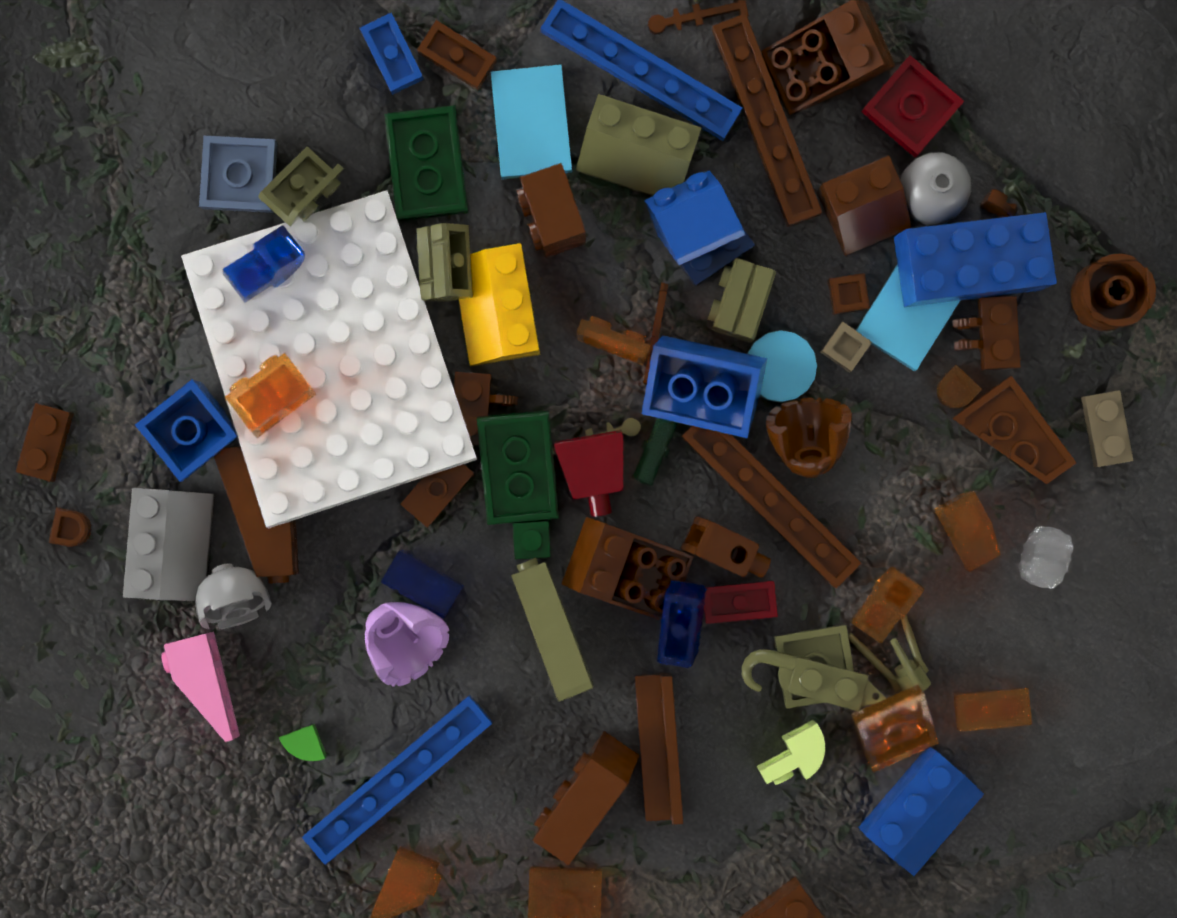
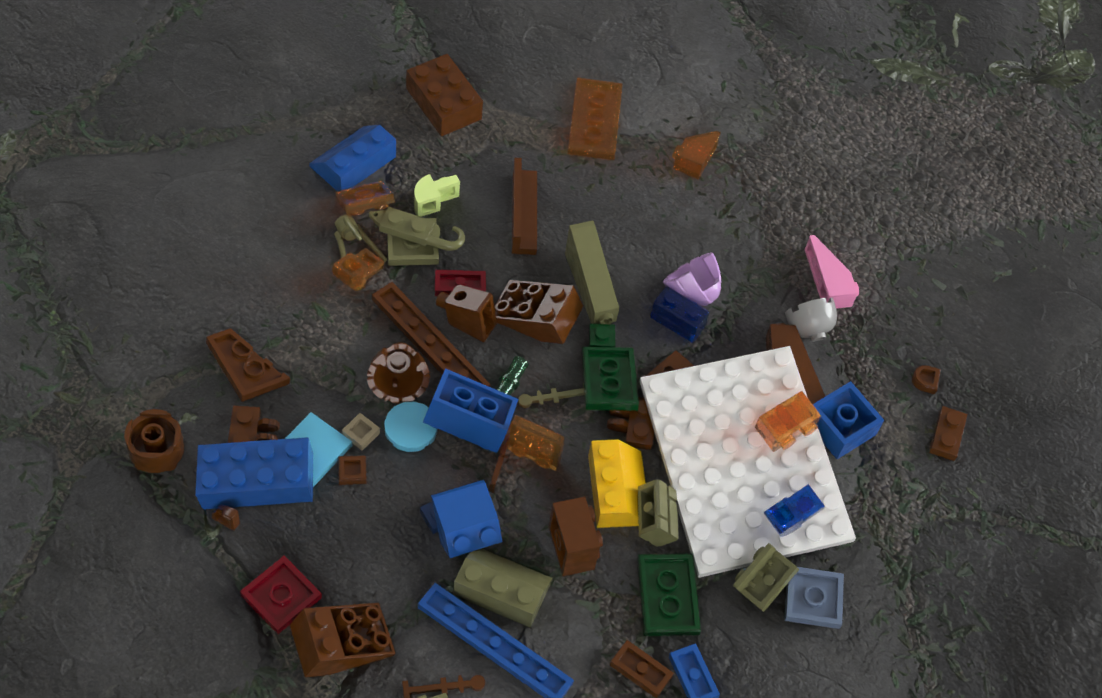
camera: 175 degrees right, 30 degrees down
light grey slope [123,488,214,601] -> none
bright green tile [279,723,327,761] -> none
blue plate [302,695,493,865] -> none
medium azure tile [491,65,572,179] -> none
reddish brown wedge [532,731,639,866] -> none
dark red torso [554,430,623,517] -> none
clear blue brick [657,581,707,668] -> none
olive brick [708,258,777,343] -> none
reddish brown plate [712,13,822,227] -> none
reddish brown slope [817,155,911,256] -> none
light grey cylinder [900,152,972,226] -> none
clear orange slope [934,491,1001,572] -> none
clear orange tile [937,365,982,409] -> none
clear orange plate [953,687,1032,732] -> none
clear gear [1018,526,1074,589] -> none
dark tan plate [1081,390,1133,467] -> none

